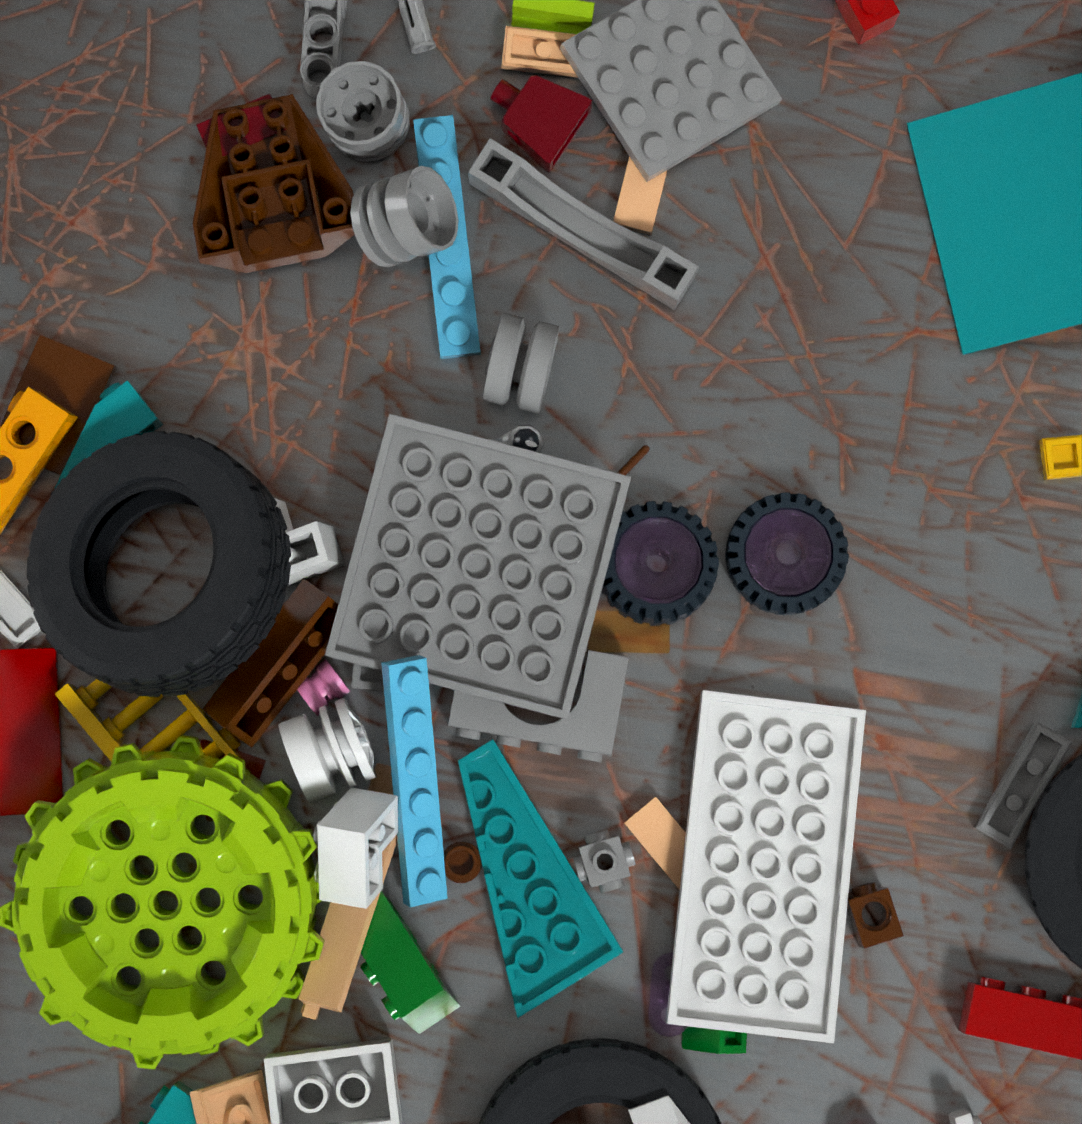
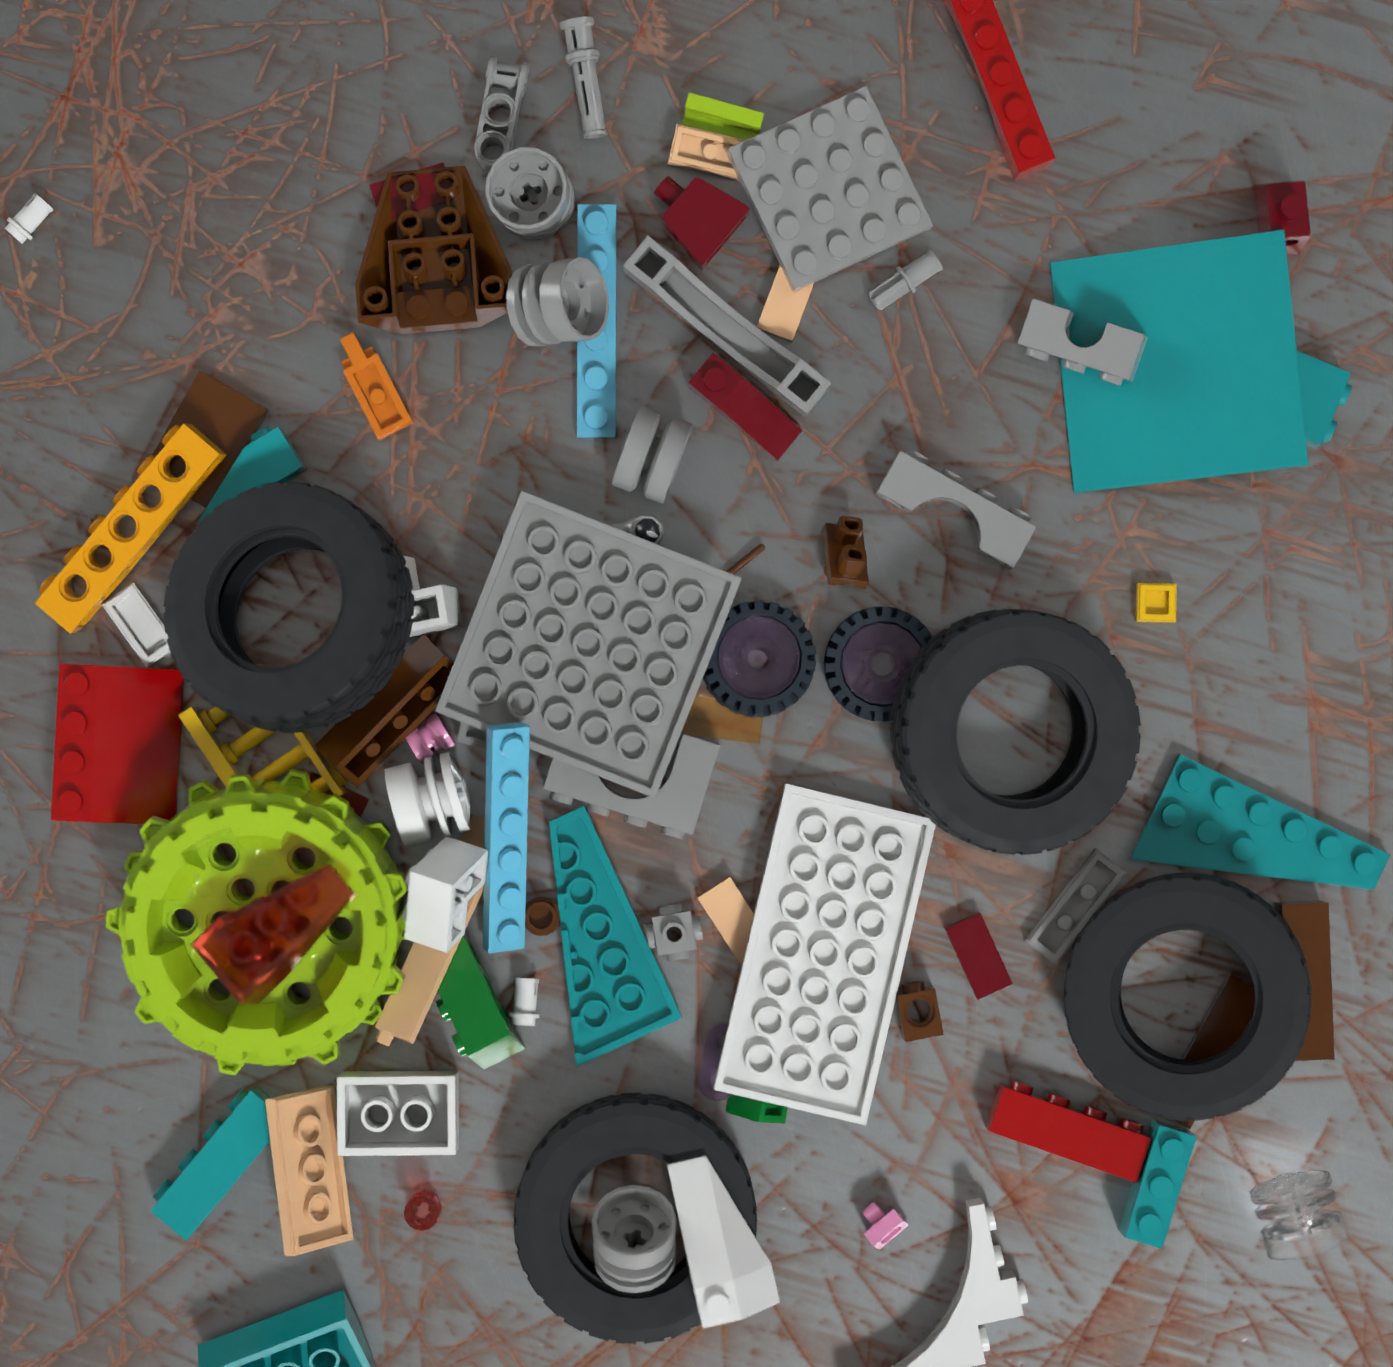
camera: 10 degrees right, 5 degrees up
none -> clear red wedge [190,864,356,1004]
none -> orange hinge [340,332,414,441]
none -> white pin [509,977,540,1026]
none -> dark red slope [688,353,802,461]
none -> reddish brown hips [822,516,869,589]
none -> light grey axle [868,249,943,310]
none -> light grey arch [875,449,1037,570]
none -> black tyre [890,609,1141,855]
none -> dark red tile [944,912,1013,1000]
none -> light grey arch [1018,299,1148,386]

